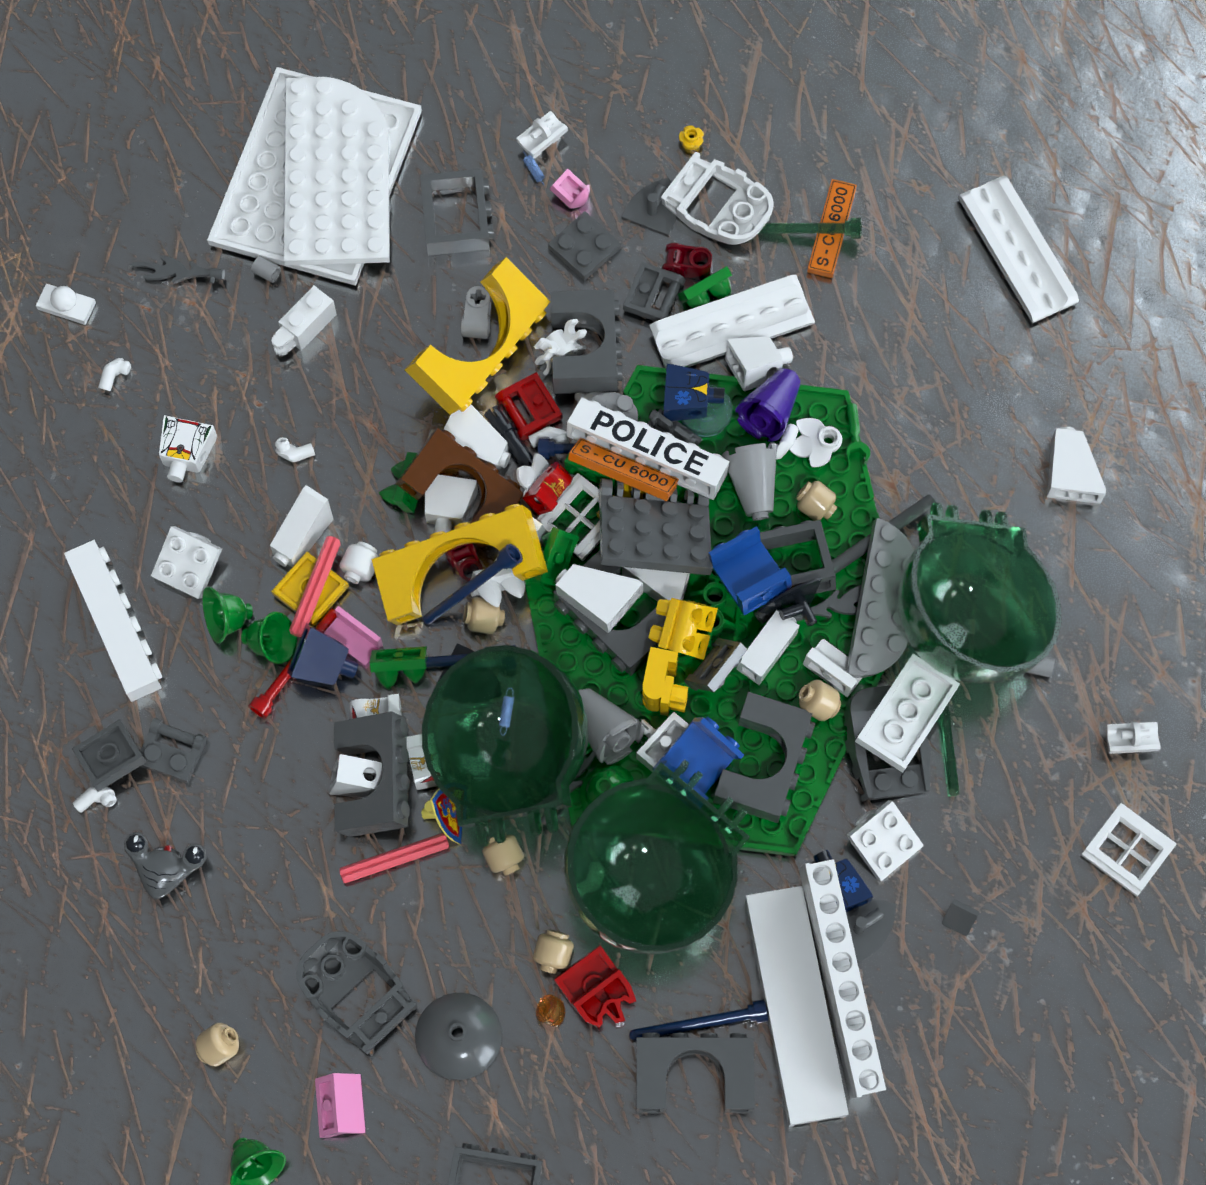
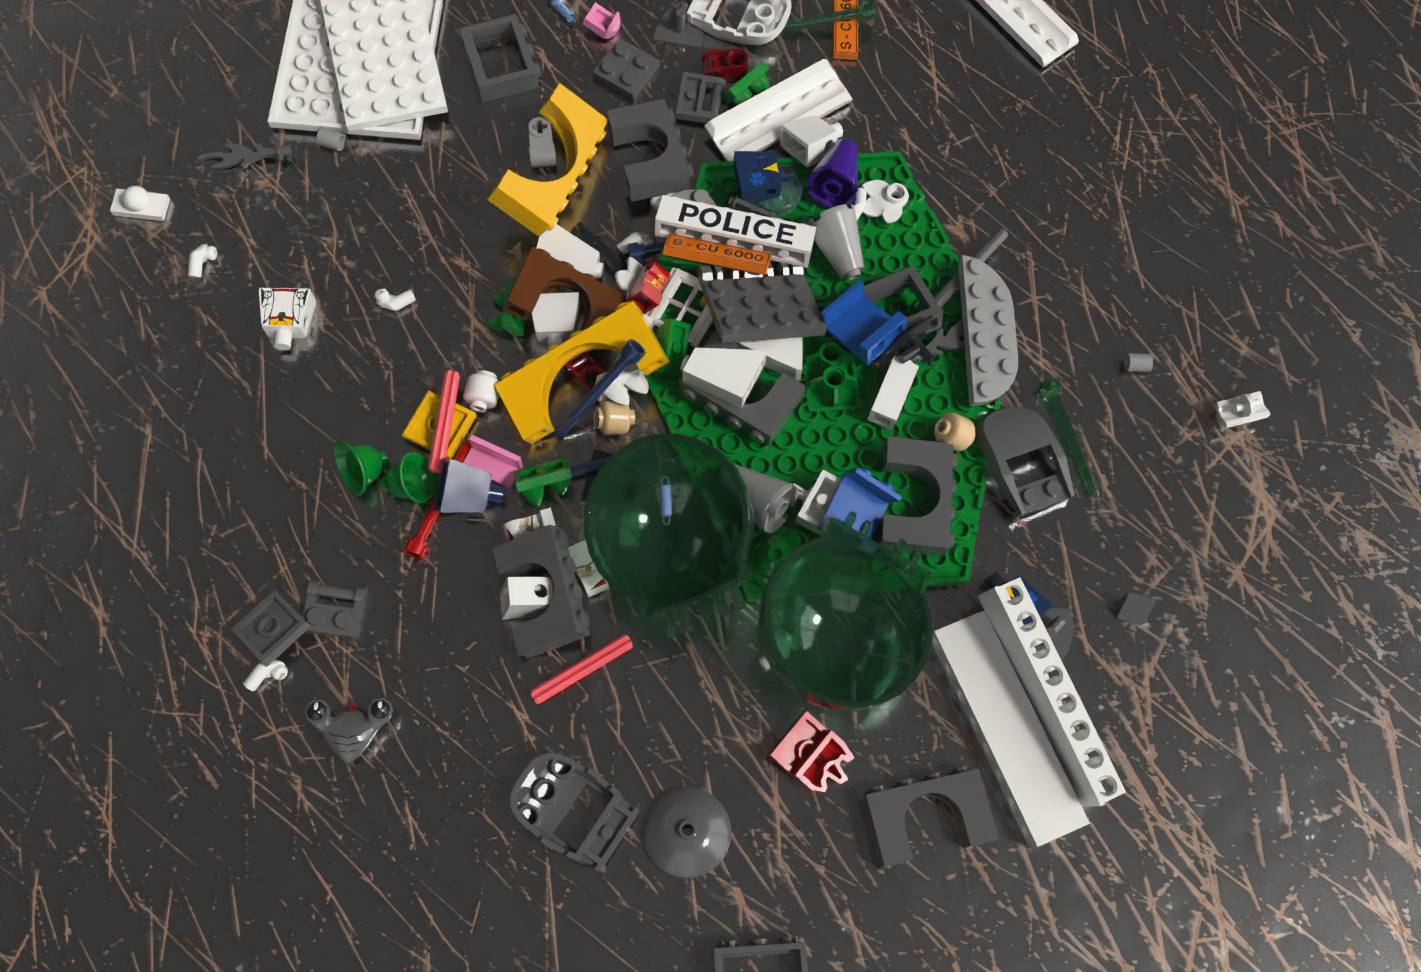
camera: 20 degrees left, 0 degrees up
white brick [64,540,163,702] -> none
white plate [151,526,222,599] -> none
tan head [196,1023,239,1067] -> none
white slope [270,485,333,567] -> none
white hinge [271,286,337,356] -> none
bright pink panel [315,1073,365,1138] -> none
shield [421,784,465,844] -> none
tan head [482,832,524,876] -> none
red plate [495,372,563,440] -> none
tan head [533,929,574,974] -> none
white pin [534,319,587,375] -> none
clear orange tile [536,994,565,1027] -> none
dark blue piece [629,999,768,1041] -> none
yellow hips [643,647,688,716] -> none
yellow hips [648,598,718,660] -> none
dark grey plate [684,638,748,692] -> none
tan head [795,481,837,521] -> none
white panel [803,639,862,697] -> none
green piece [845,403,870,466] -> none
white plate [846,800,924,881] -> none
white plate [855,654,960,773] -> none
clear green windscreen [898,502,1062,684] -> none
white slope [1047,427,1106,504] -> none
white piece [1081,803,1176,897] -> none

